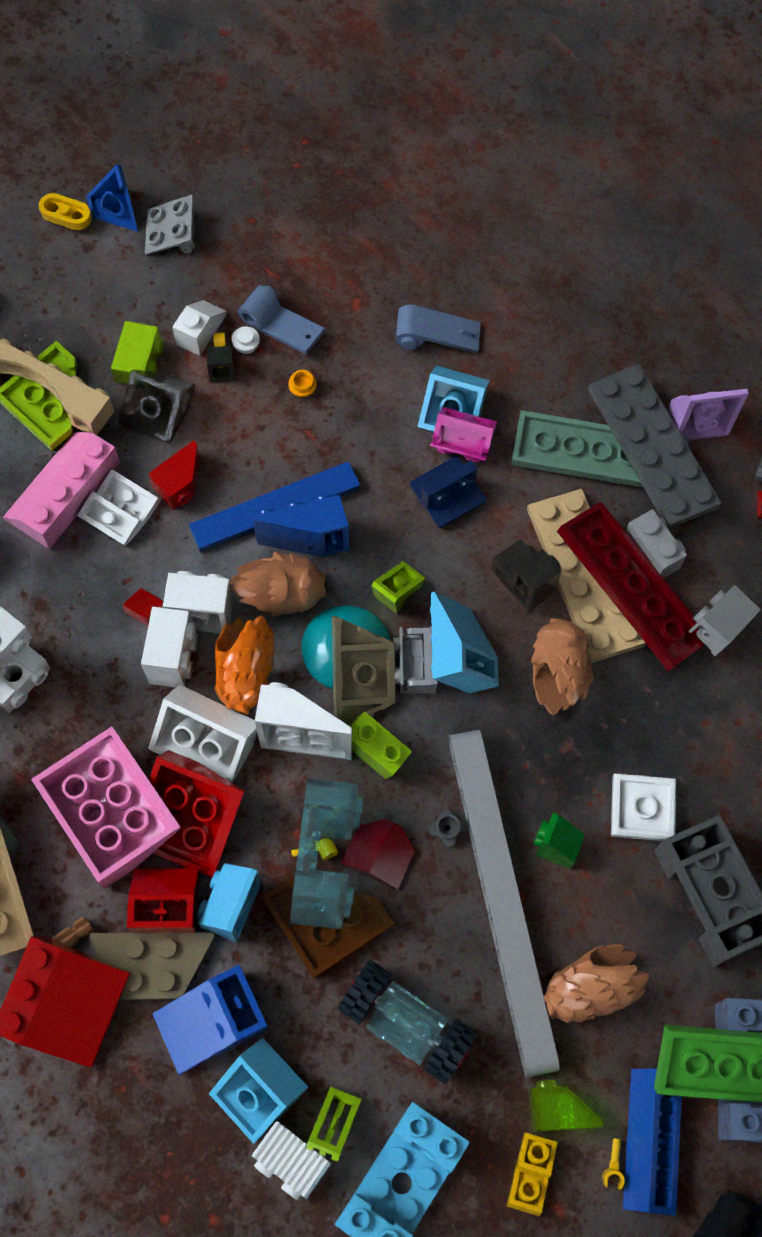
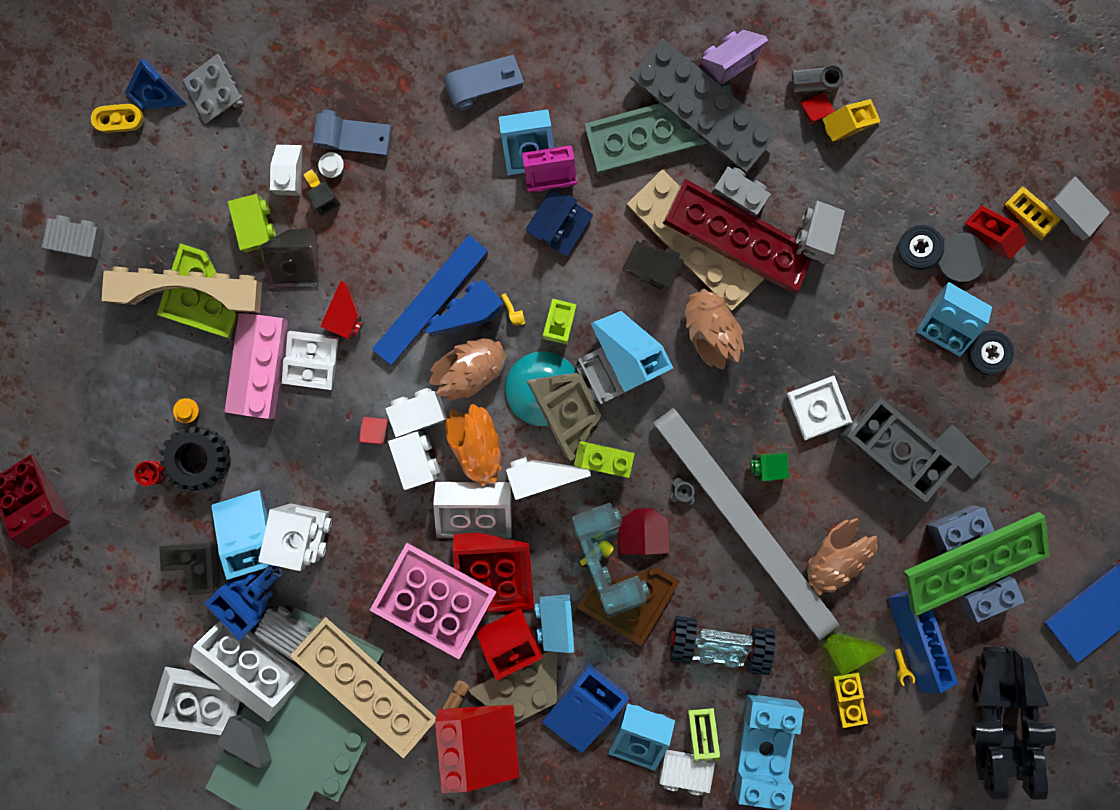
camera: 20 degrees left, 20 degrees up
light orange plate [289,370,317,397] -> none
none -> yellow hand [501,293,525,326]

